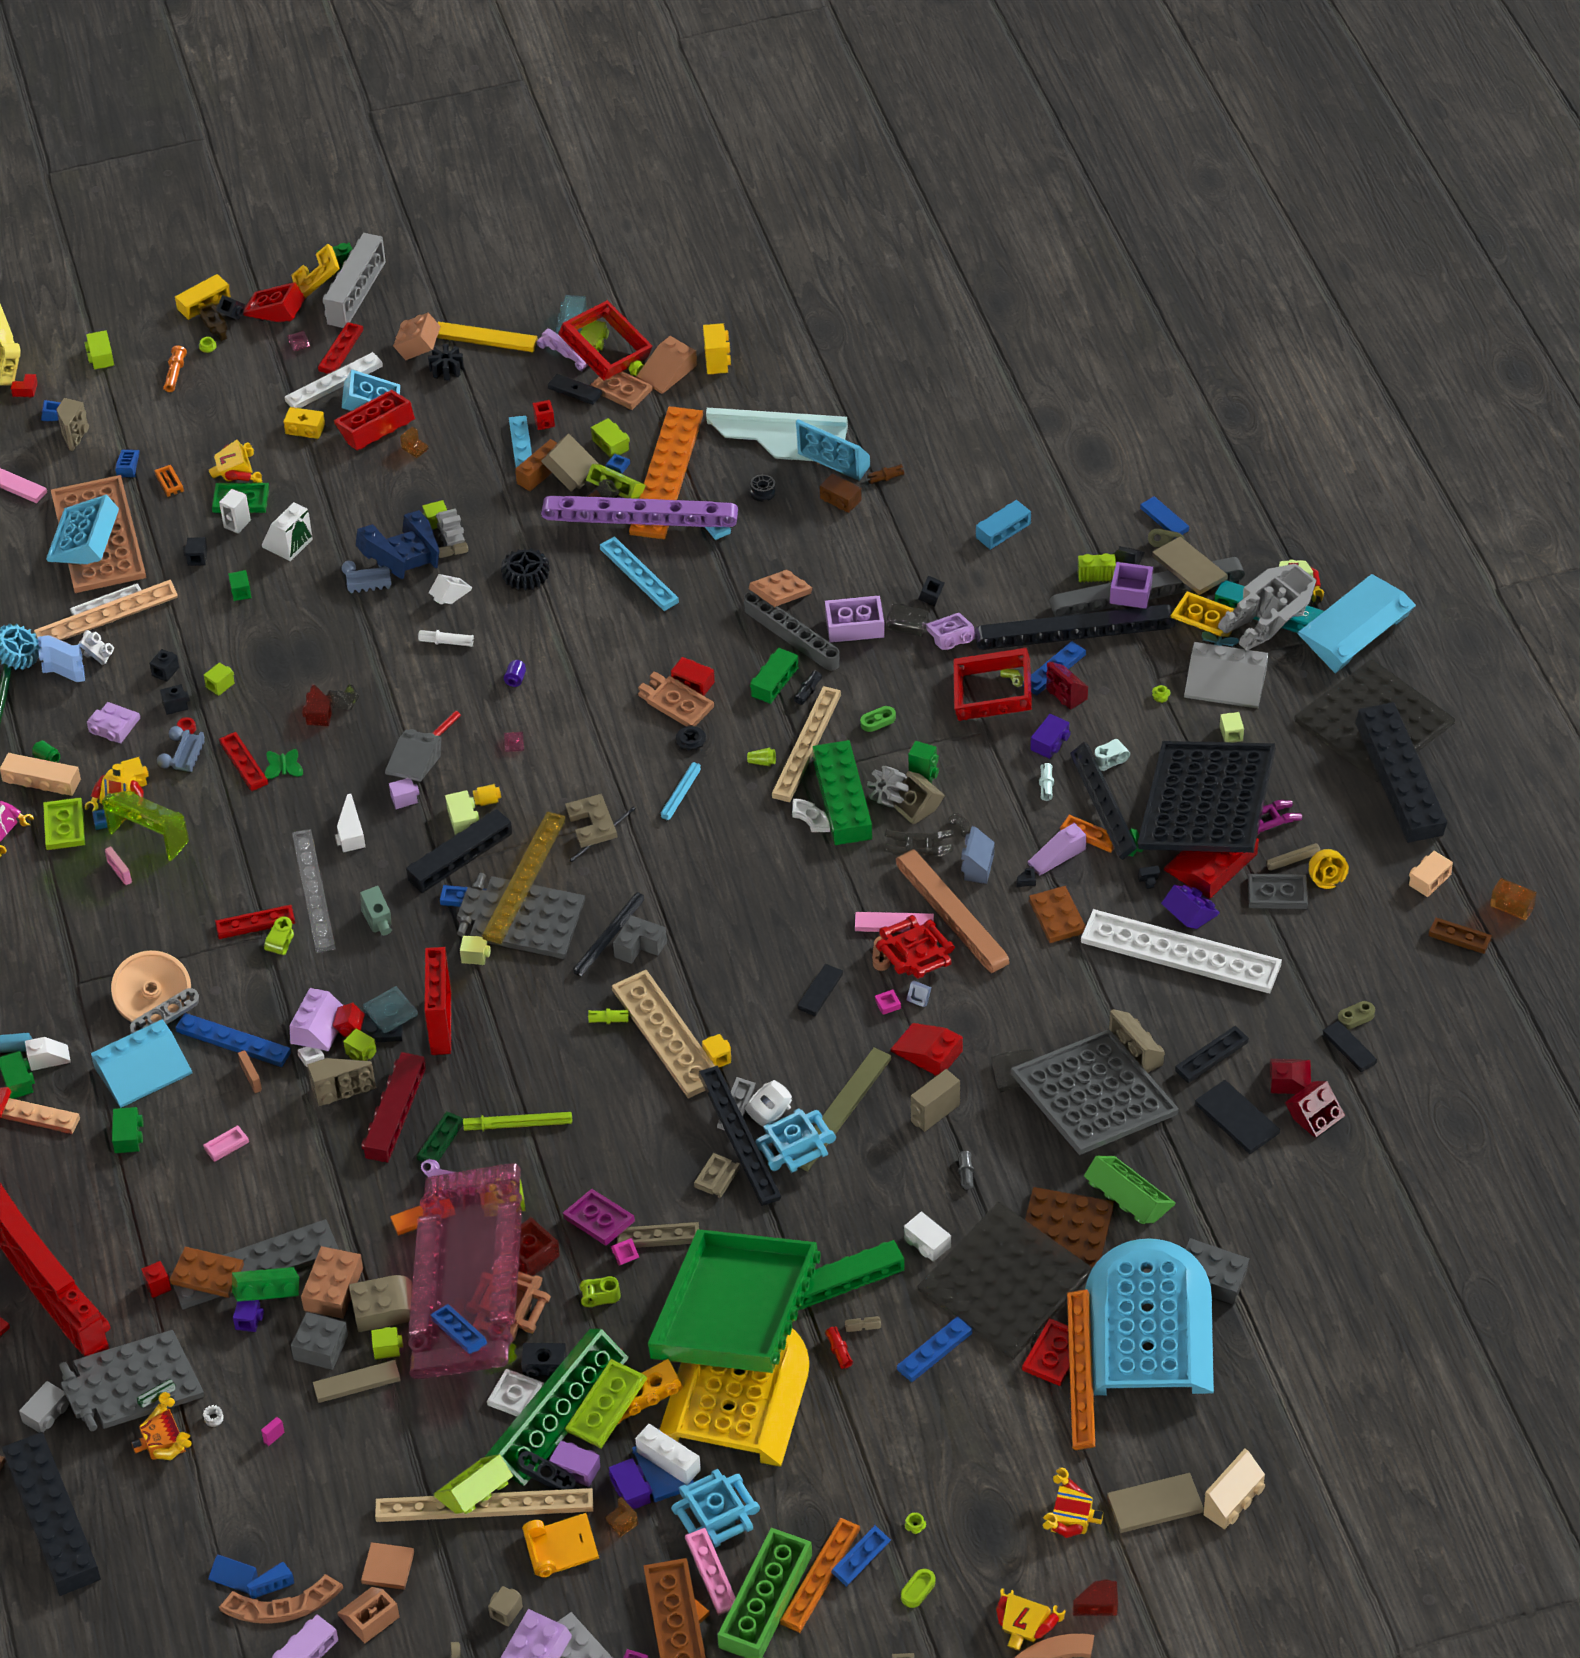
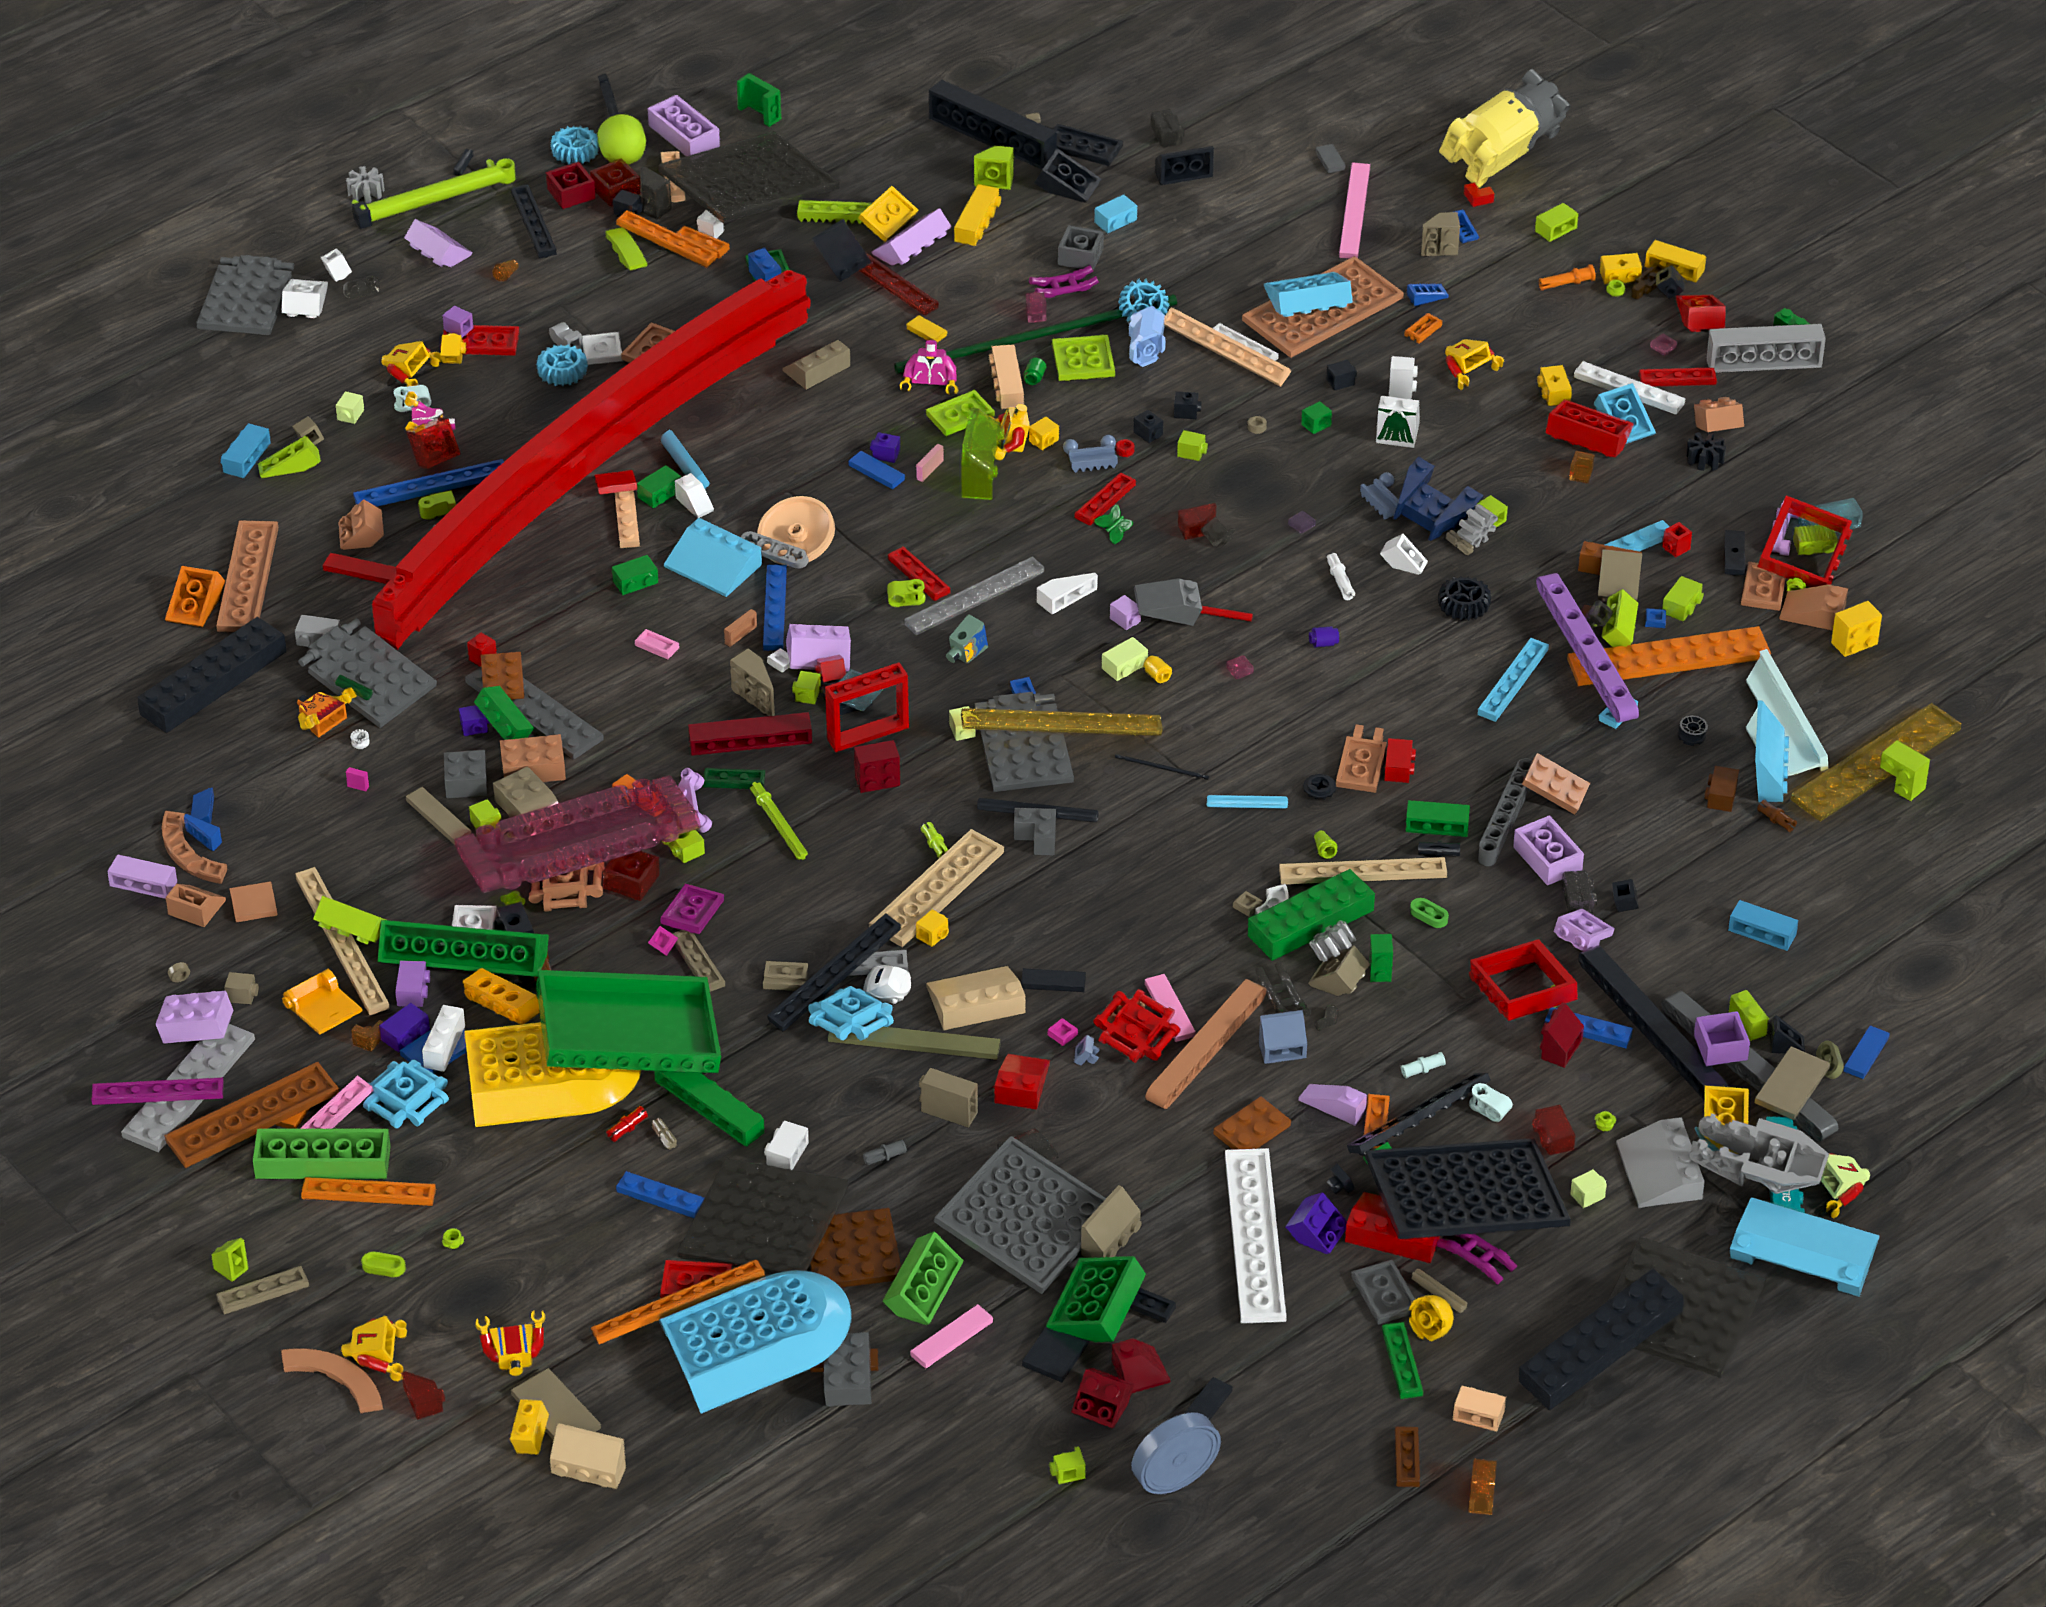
camera: 65 degrees right, 5 degrees down
white hips [78,630,114,665] -> none
lavender plate [87,702,140,743] -> none
green tile [212,483,269,513] -> none
yellow plate [291,244,340,298] -> none
black brick [406,809,512,893] -> none
blue plate [430,1304,487,1354] -> none
yellow tile [437,322,538,352] -> none
black beam [516,1451,575,1490] -> none
dark tan plate [565,794,618,848] -> none
lime tile [565,1359,647,1448] -> none
lime piece [579,1276,621,1307] -> none
blue plate [831,1525,891,1587] -> none
black tile [1017,867,1036,887] -> none
dark purple brick [1030,714,1071,759] -> none
olive plate [1338,1001,1375,1029] -> none
none -> yellow brick [510,1399,549,1454]
none -> blue tile [849,451,905,489]
none -> dark red brick [854,740,900,793]
none -> dark purple brick [870,432,900,463]
none -> bright pink tile [911,1305,993,1369]
none -> tan slope [926,966,1025,1030]
none -> green slope [1046,1256,1146,1342]
none -> lime brick [1049,1447,1085,1484]
none -> lime plate [1052,335,1115,381]
none -> sand blue brick [1132,1413,1221,1494]
none -> dark tan tile [1233,891,1262,917]
none -> dark tan tile [1247,416,1267,434]
none -> clear purple tile [1288,511,1316,534]
none -> green tile [1382,1322,1423,1399]
none -> clear red brick [1532,1104,1575,1156]
none -> yellow brick [1600,253,1642,284]
none -> clear yellow plate [1791,703,1961,822]
none -> lime brick [1880,740,1930,801]

